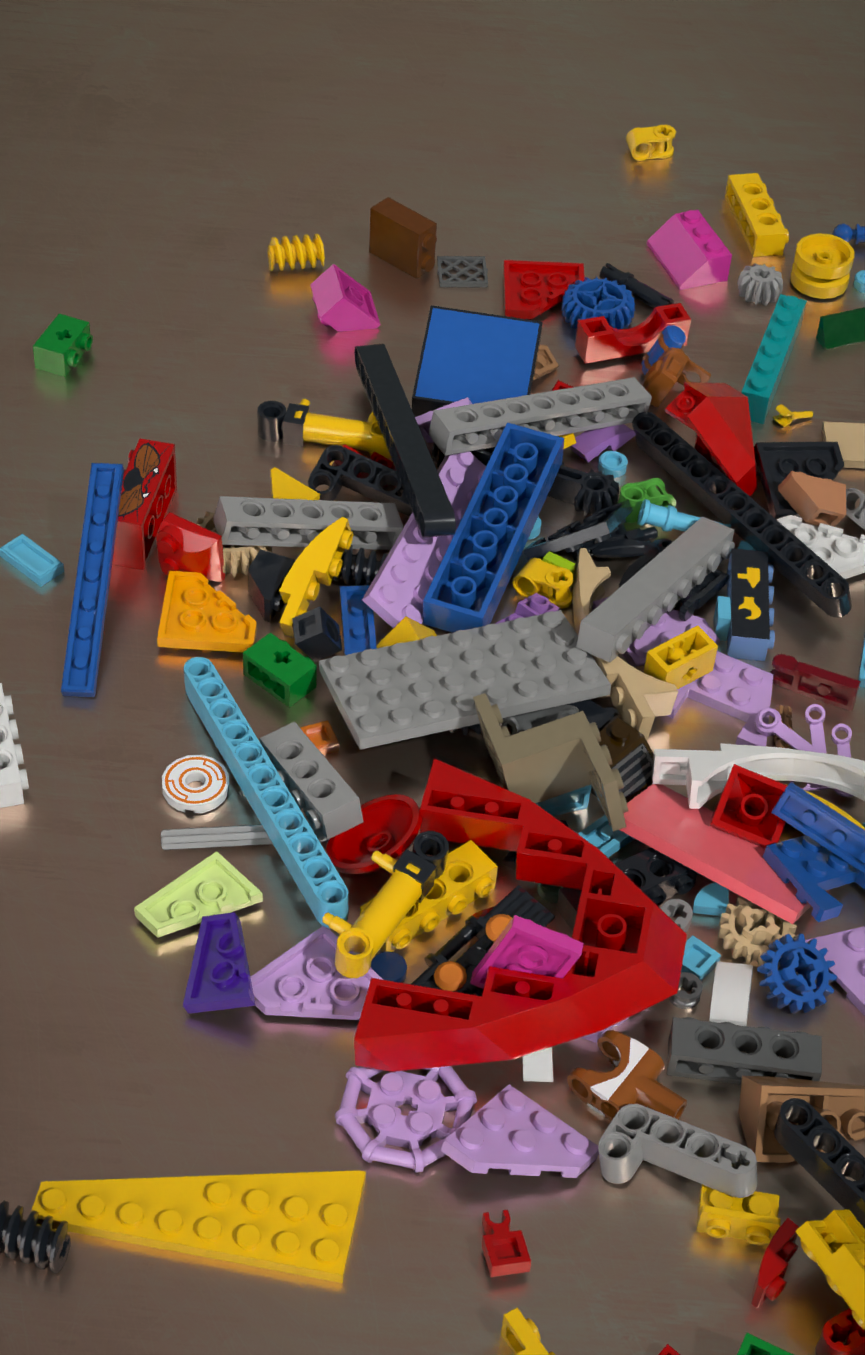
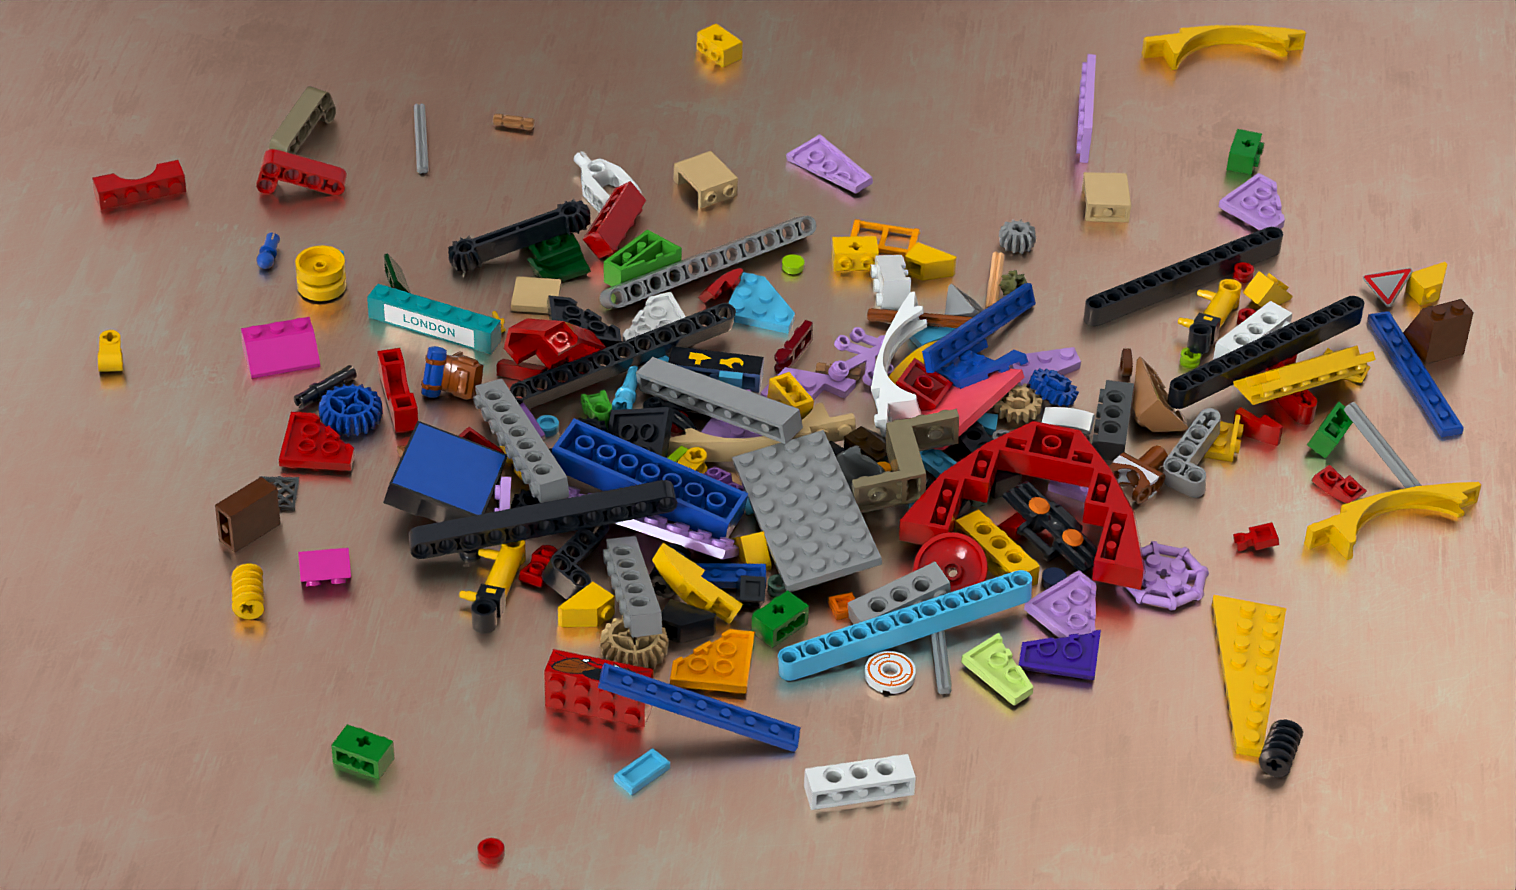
camera: 85 degrees left, 5 degrees down
red slope [156,512,225,582] -> none
yellow piece [322,831,449,978] -> none
lavender plate [441,1084,599,1178] -> none
dark pink plate [470,915,584,989] -> none
yellow brick [725,173,789,257] -> none
light grey gear [737,263,783,306] -> none
nougat slope [778,471,846,527] -> none

